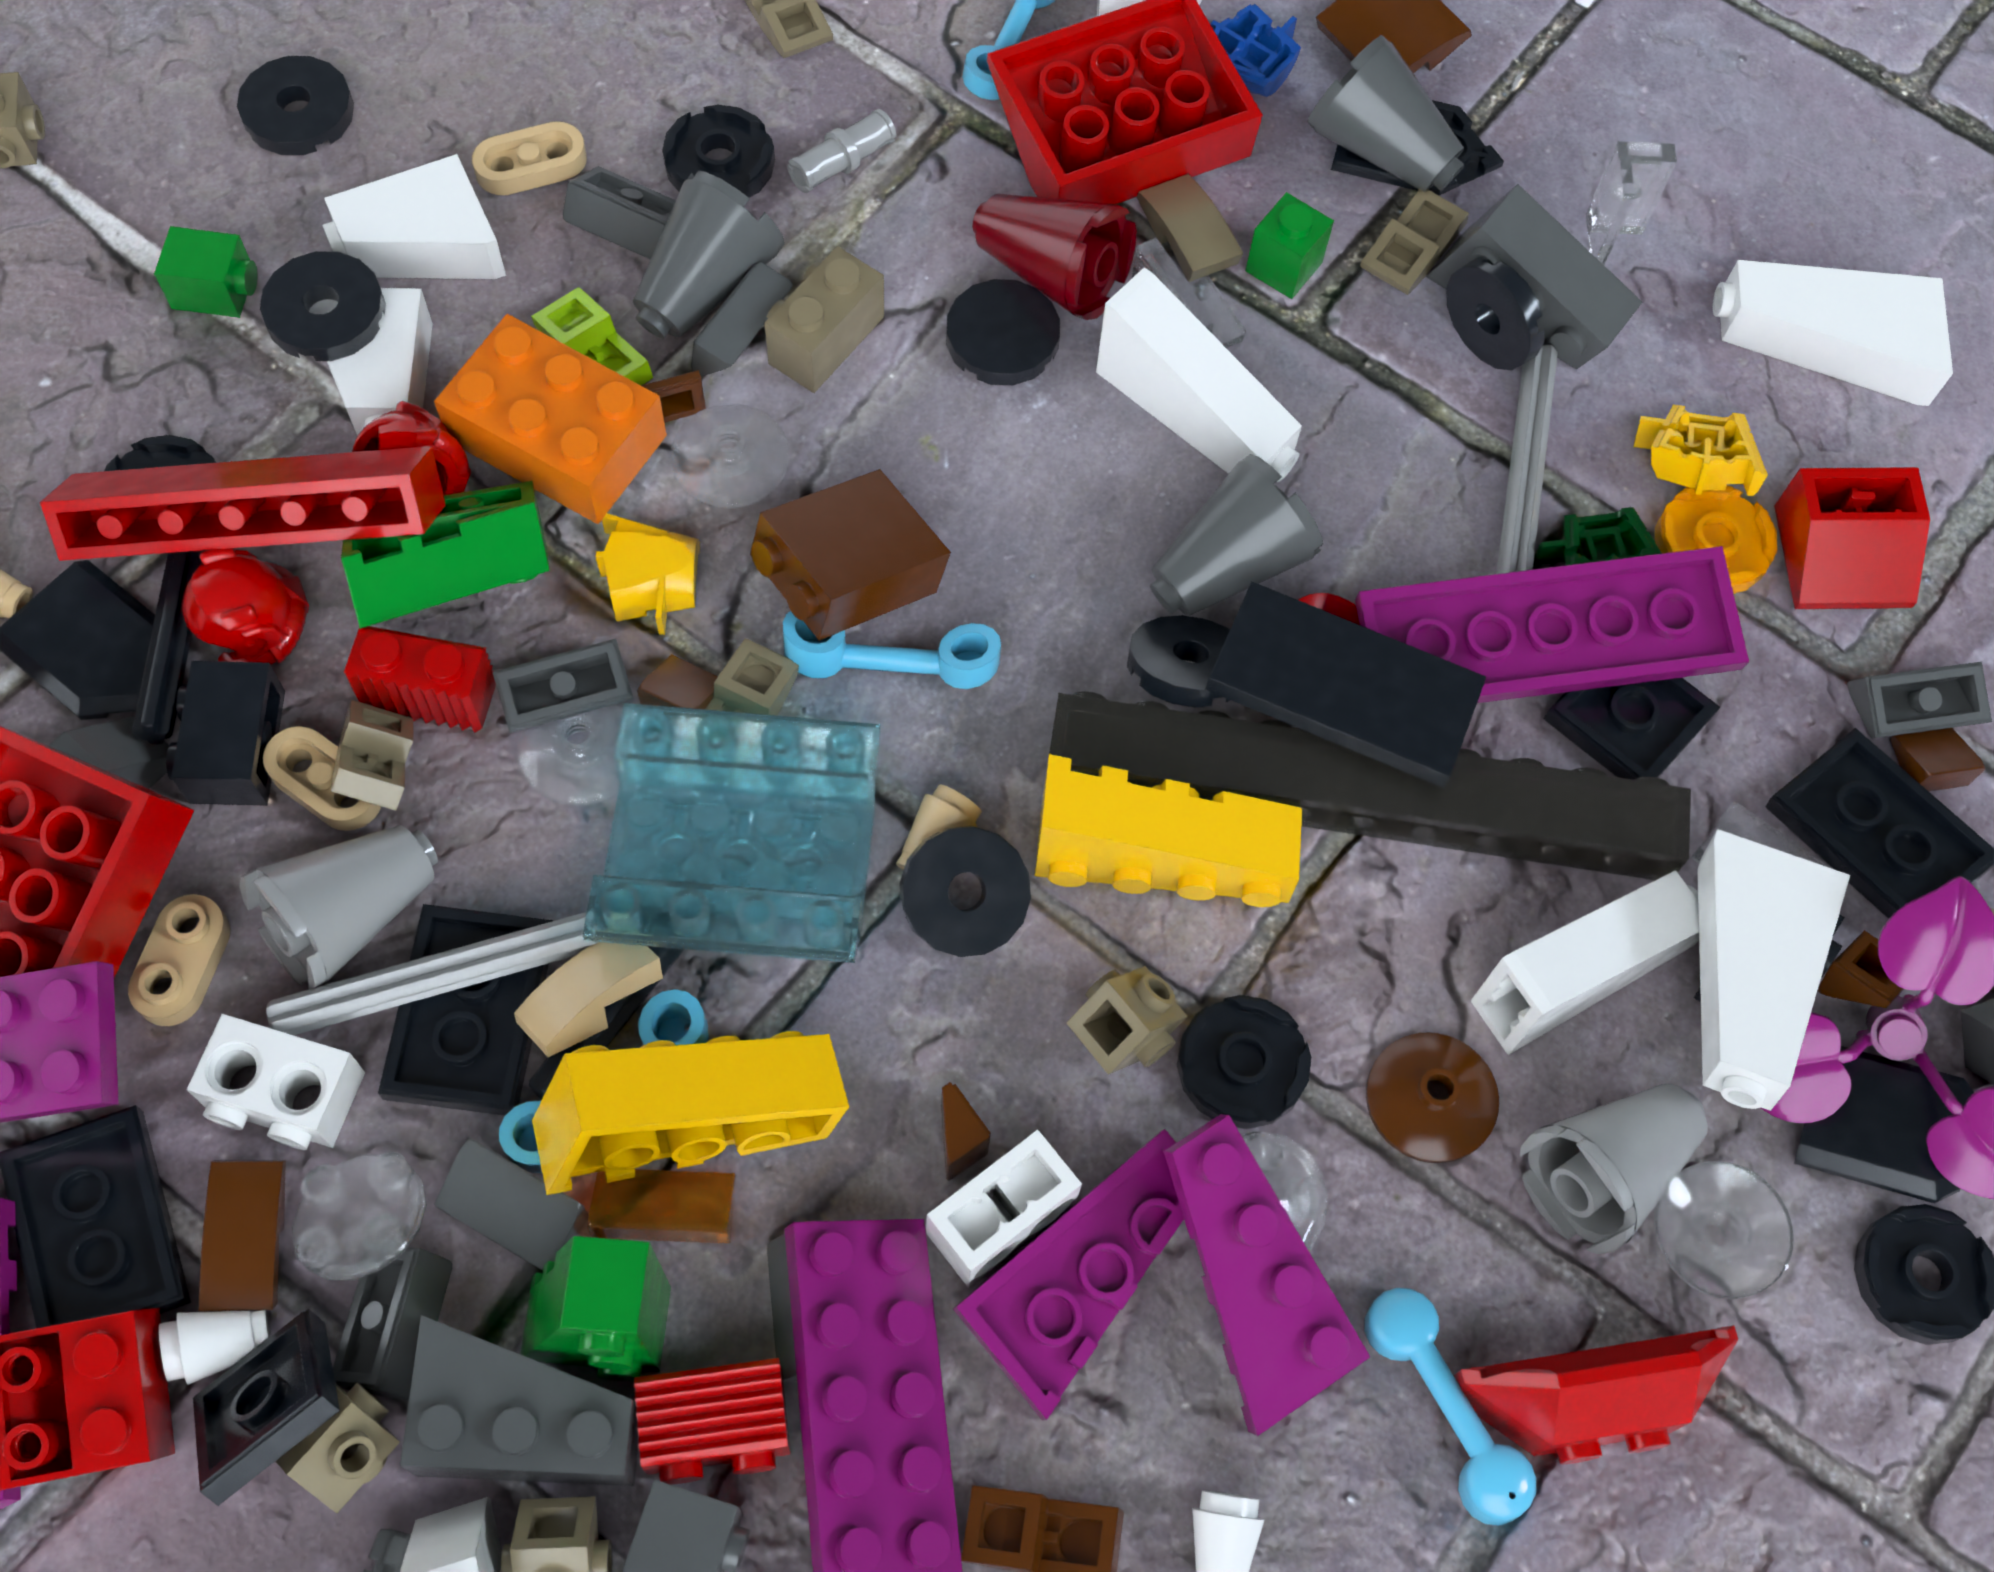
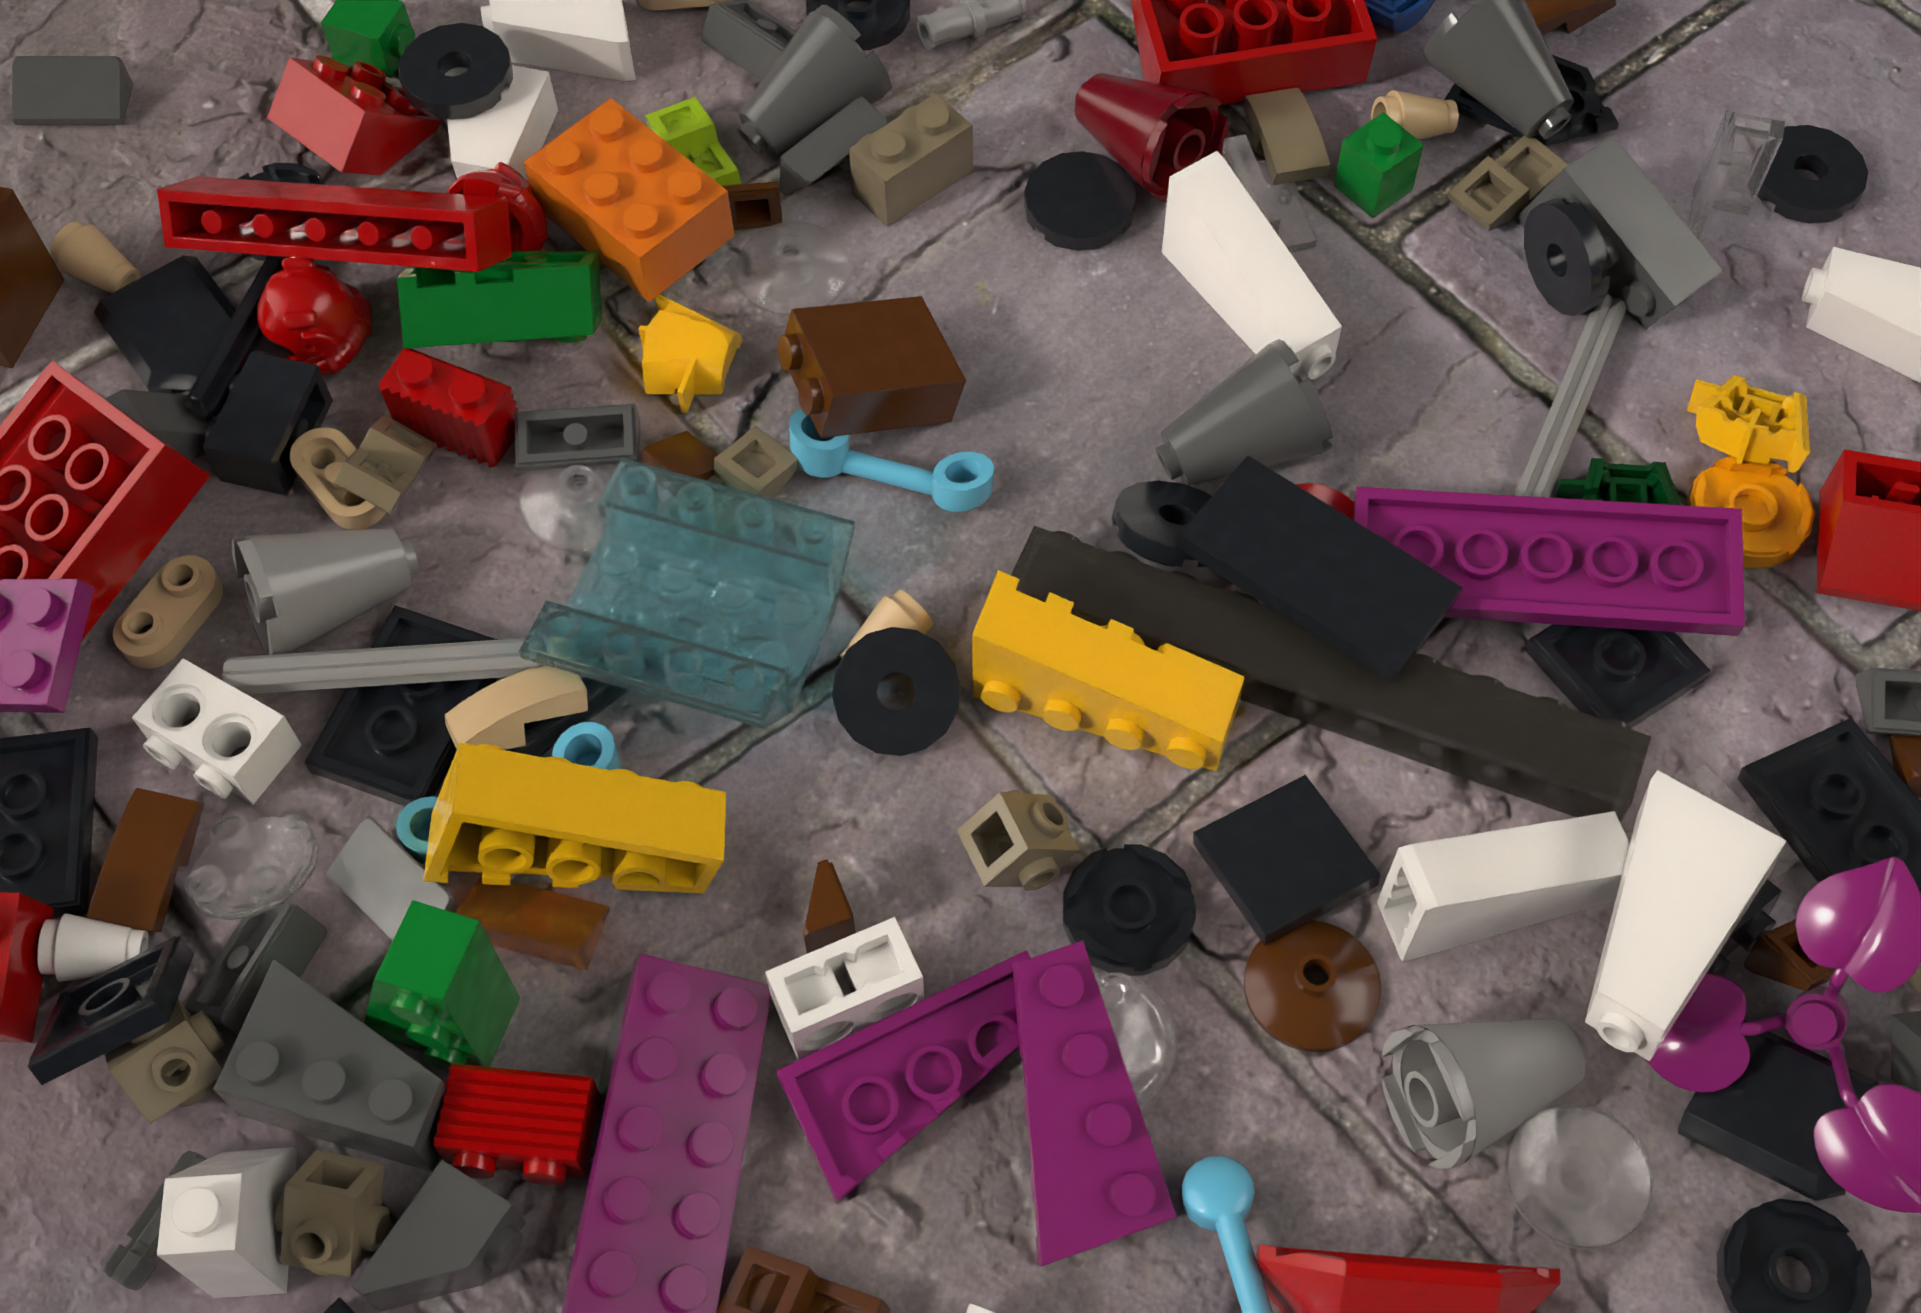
camera: 20 degrees right, 5 degrees down
none -> red slope [267,55,441,176]
none -> black tile [1193,775,1380,946]
none -> tan cone [1371,90,1459,140]
none -> black tile [1748,125,1868,223]

